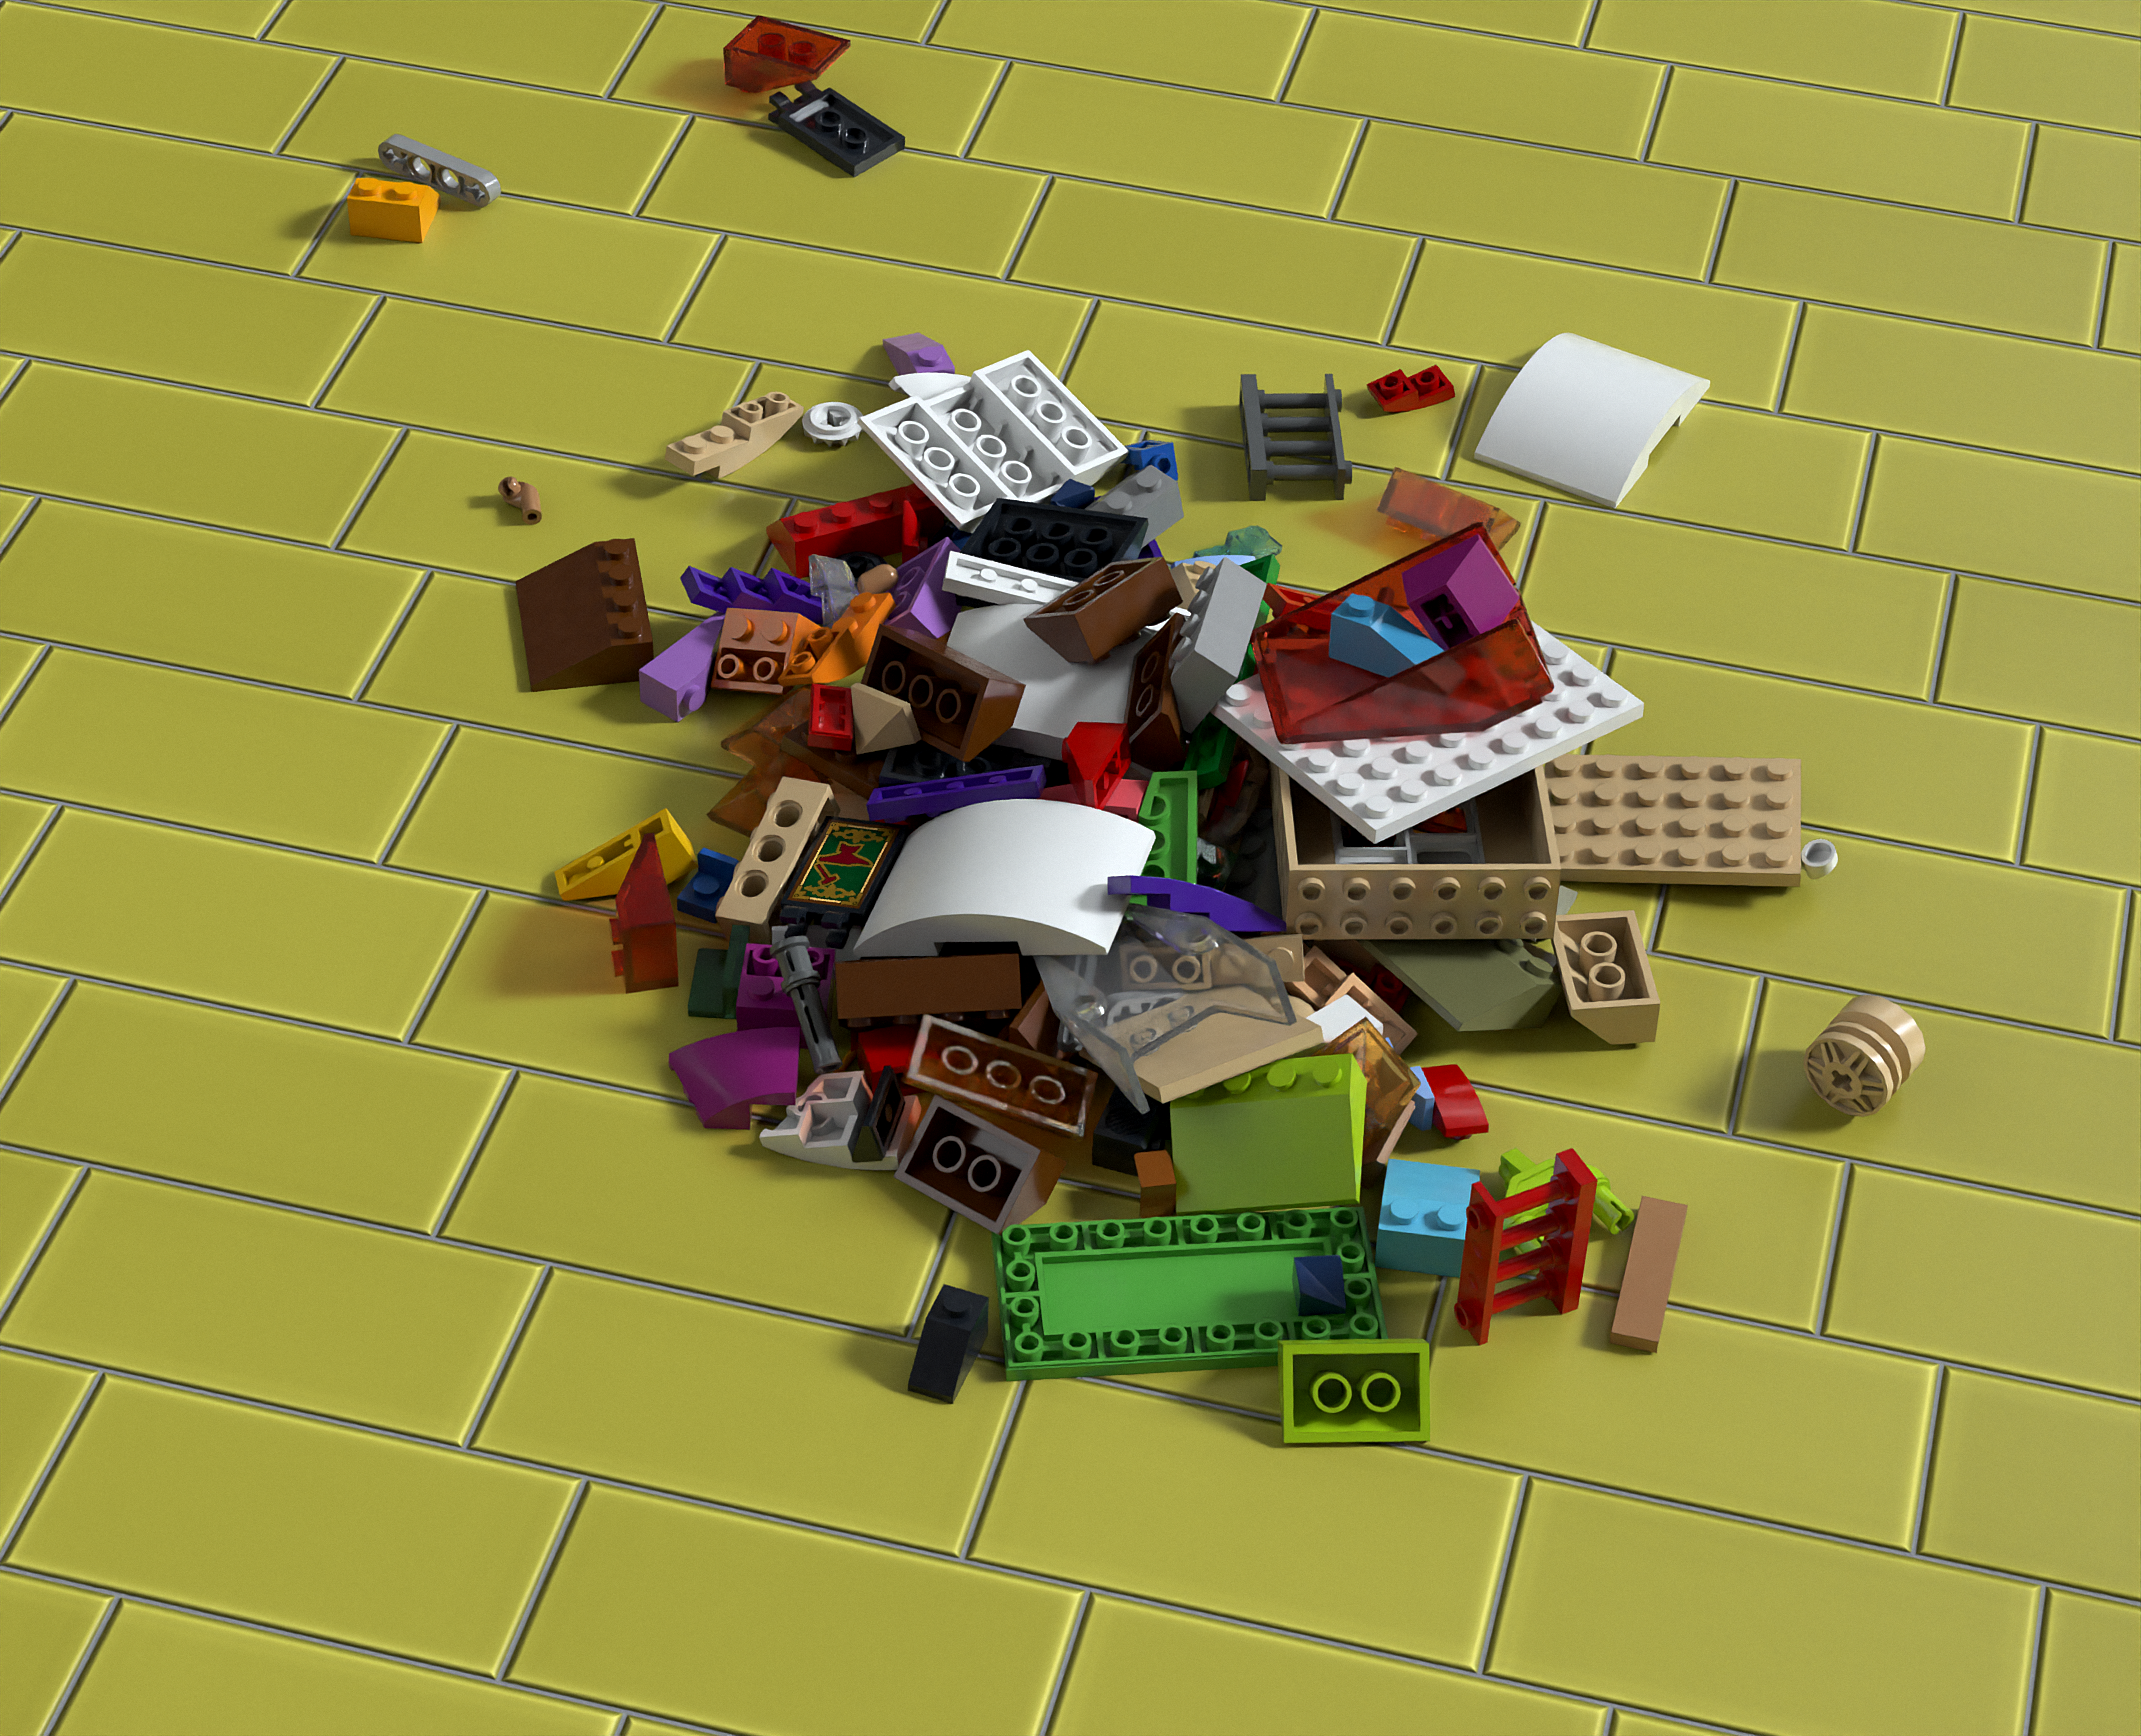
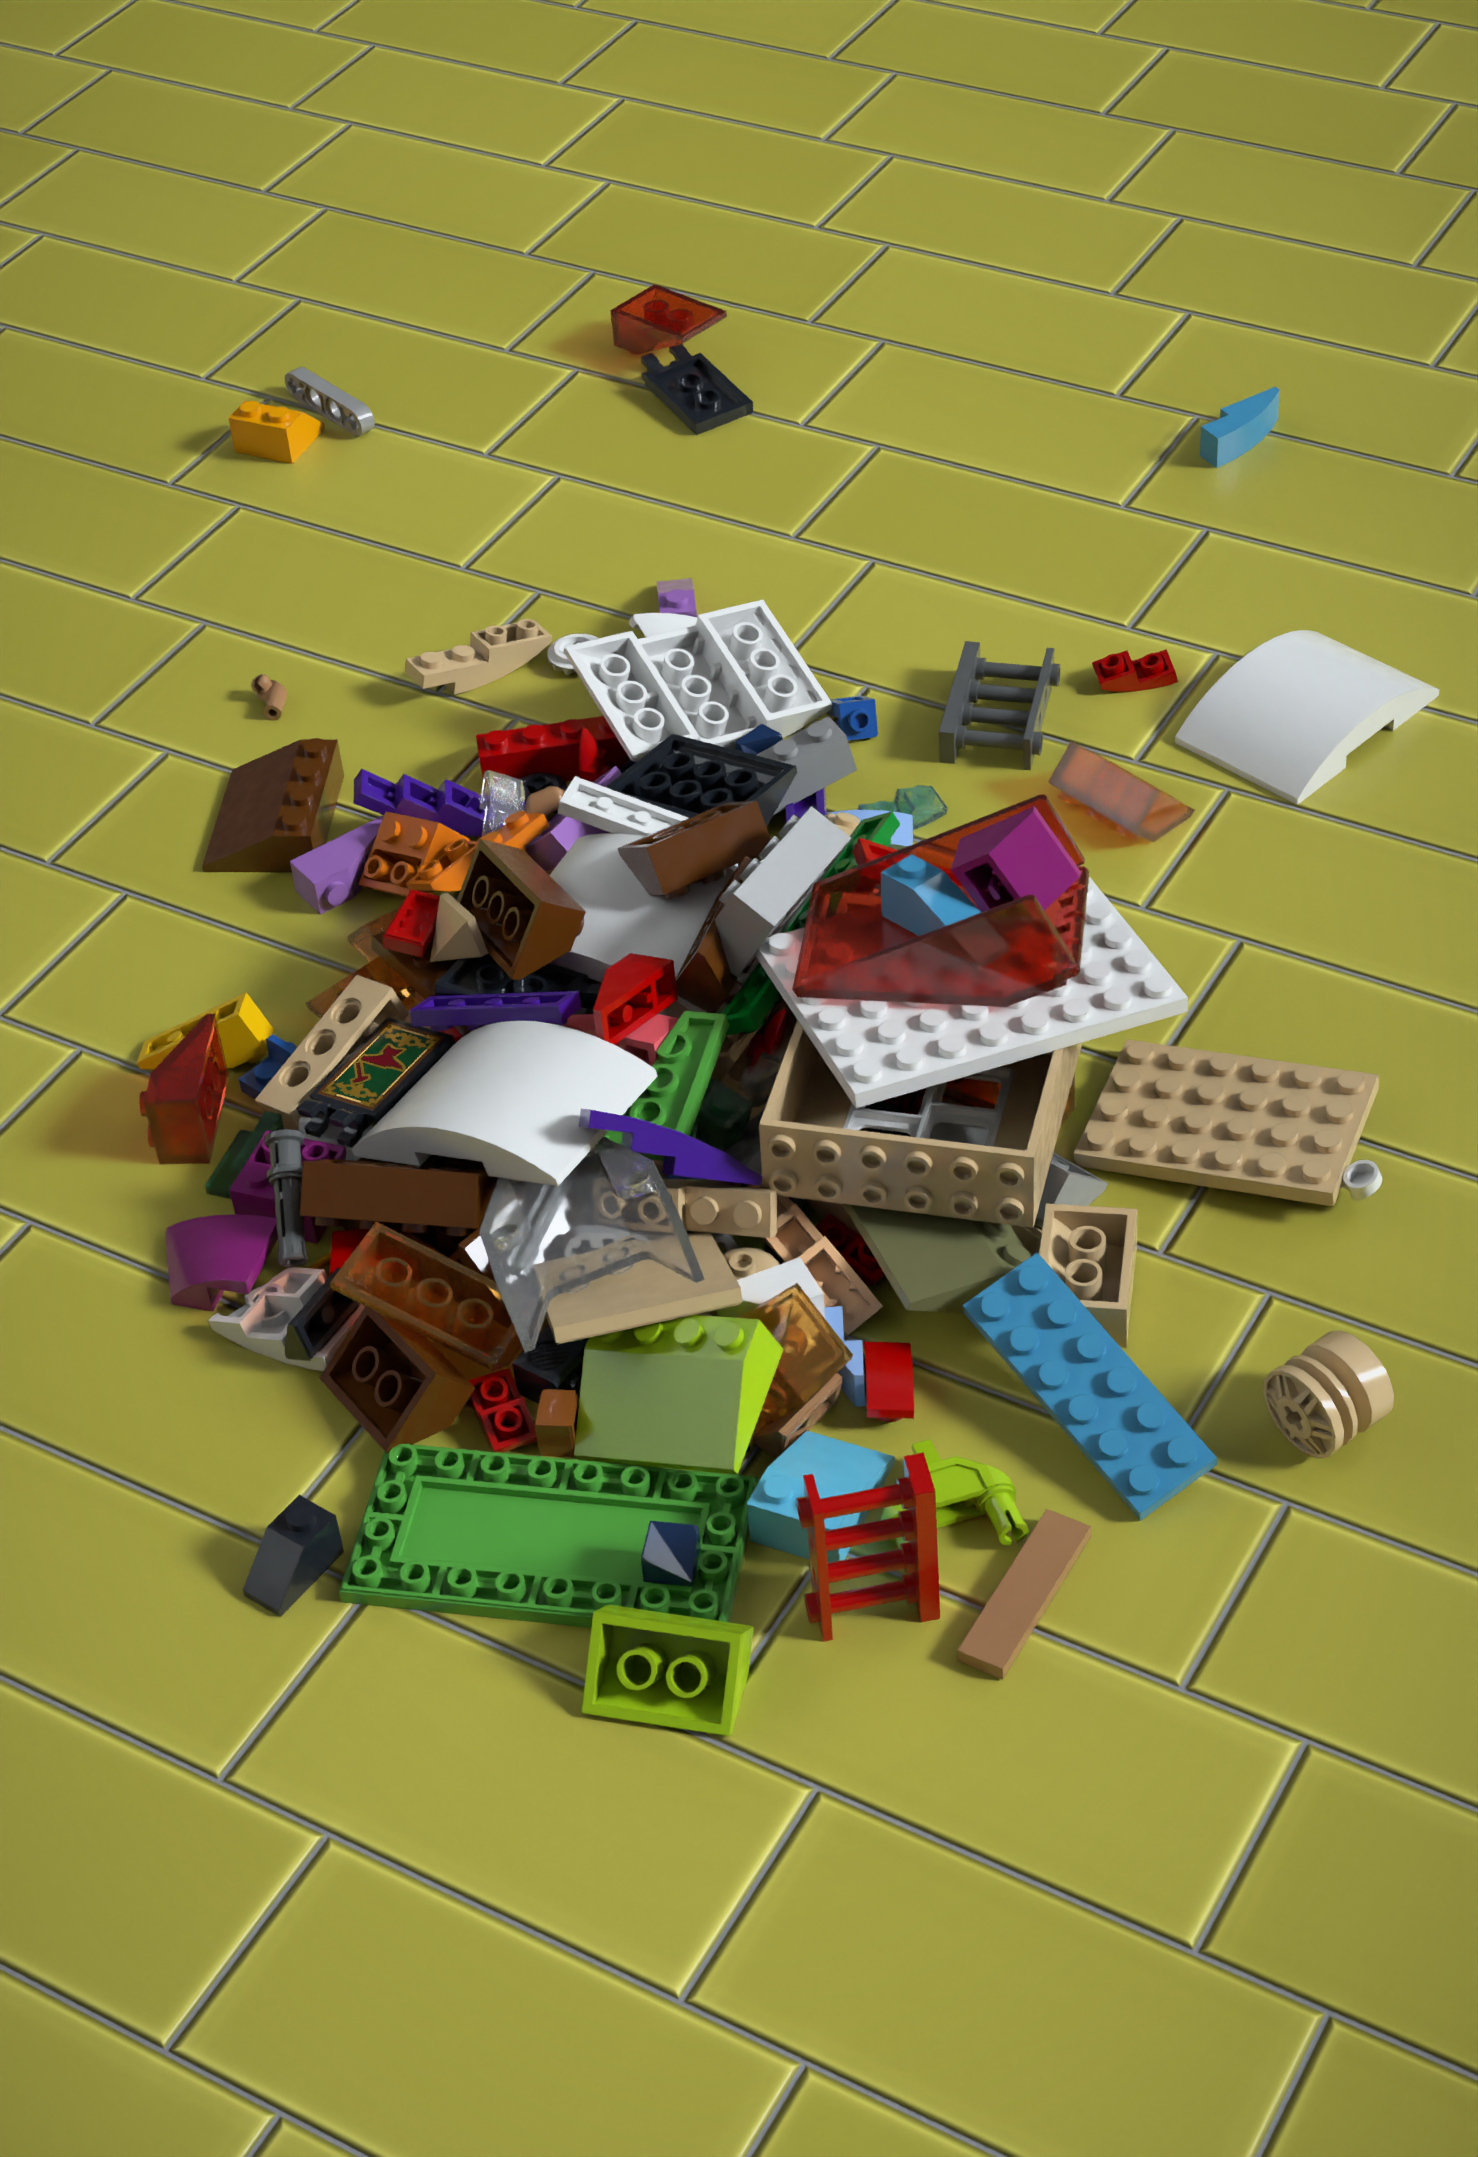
camera: 20 degrees right, 0 degrees up
none -> red slope [468,1367,537,1453]
none -> dark azure plate [963,1252,1217,1521]
none -> dark azure slope [1200,387,1280,468]

